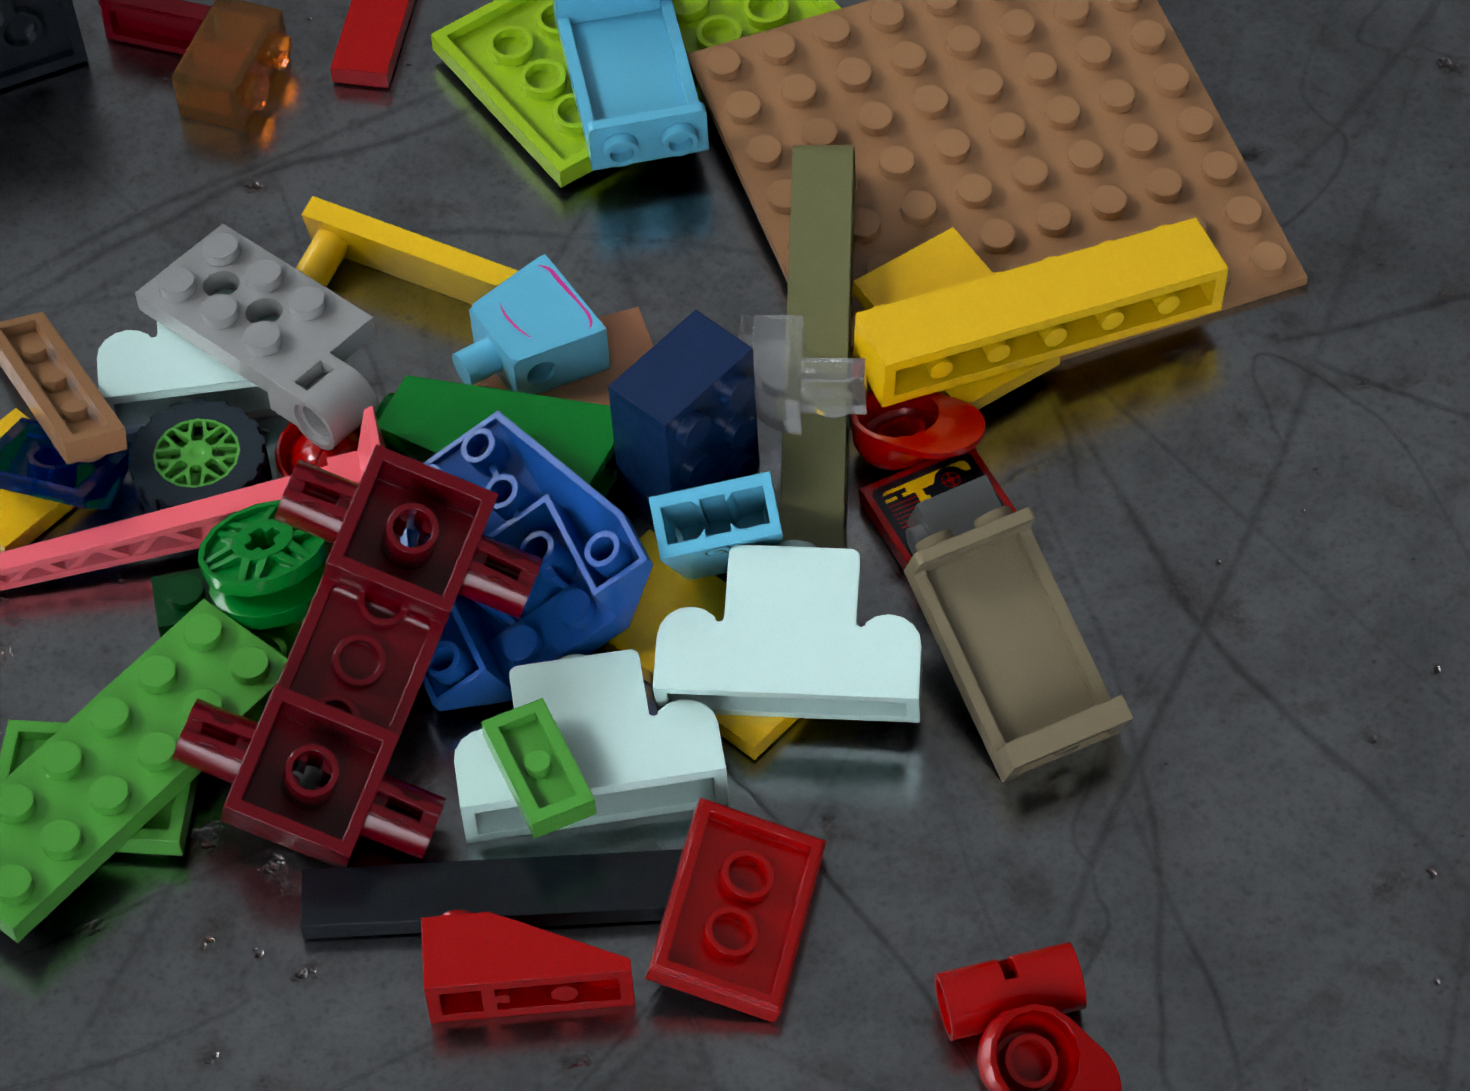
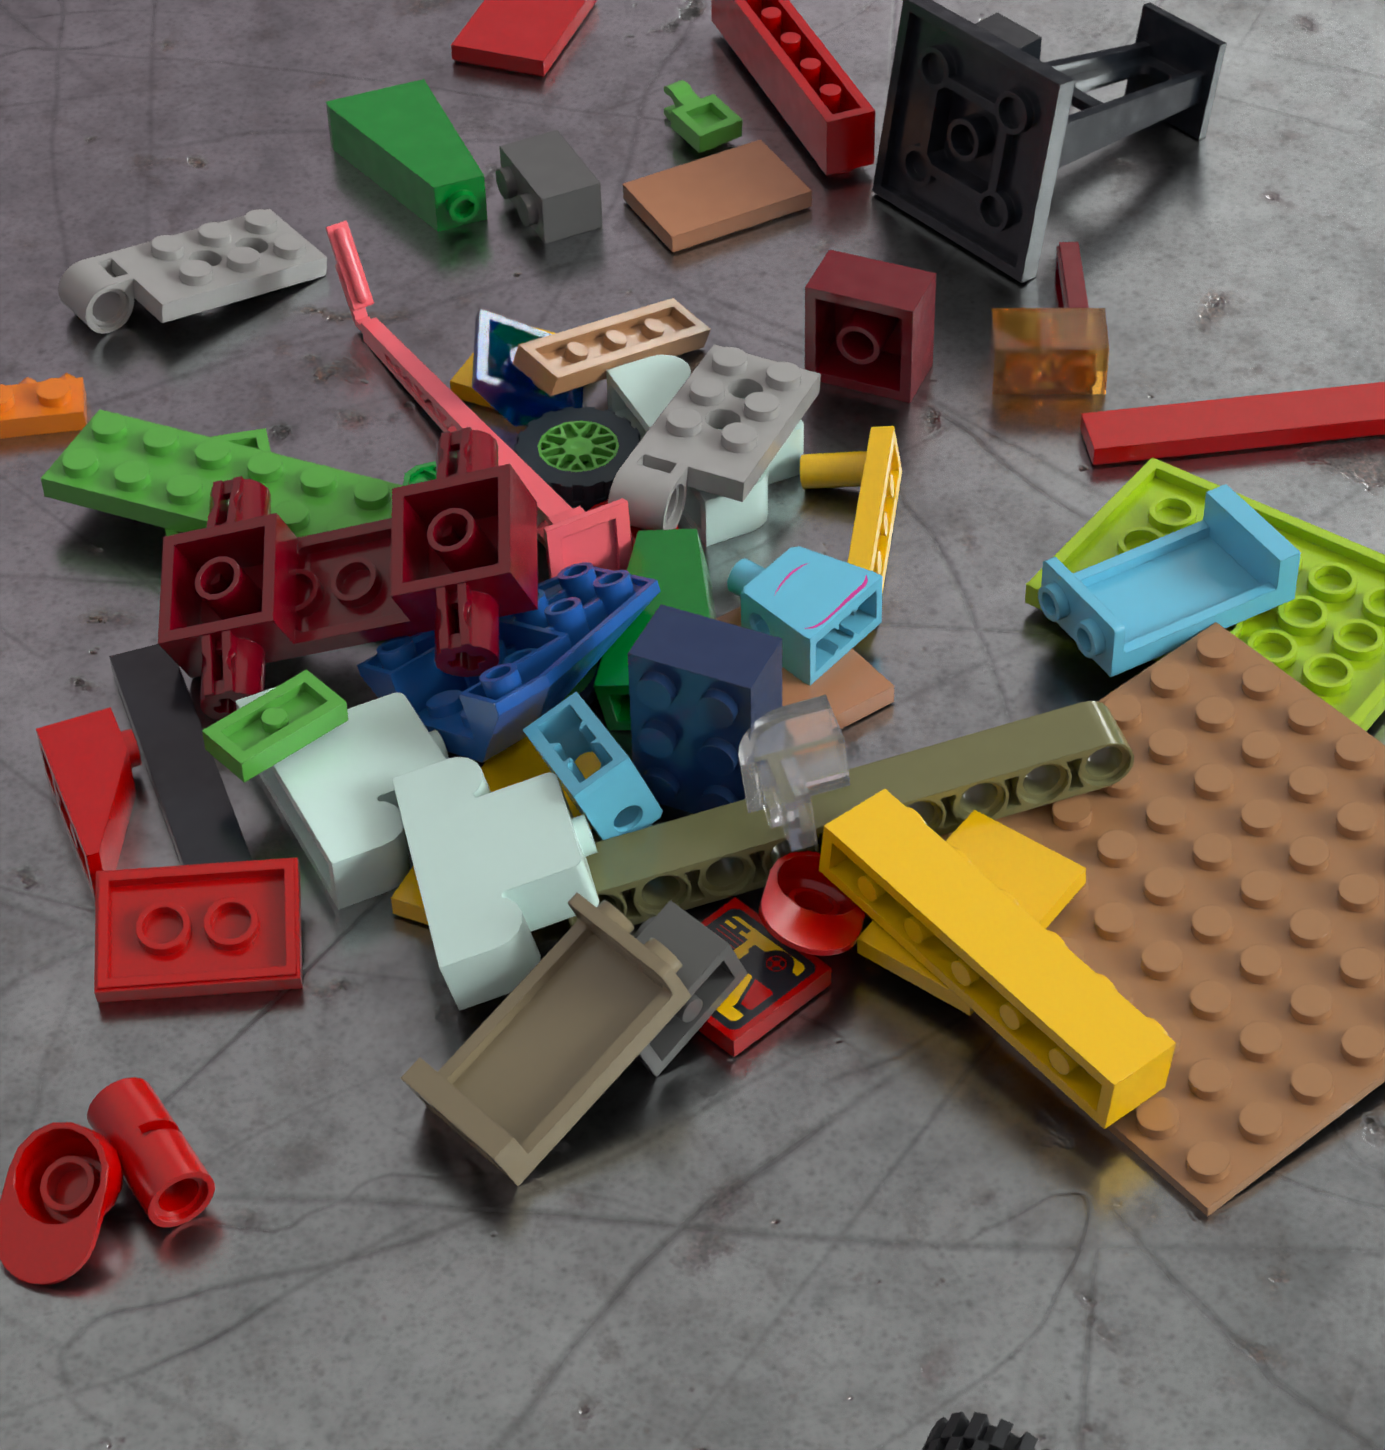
camera: 70 degrees right, 10 degrees down
none -> dark red brick [805,249,936,403]

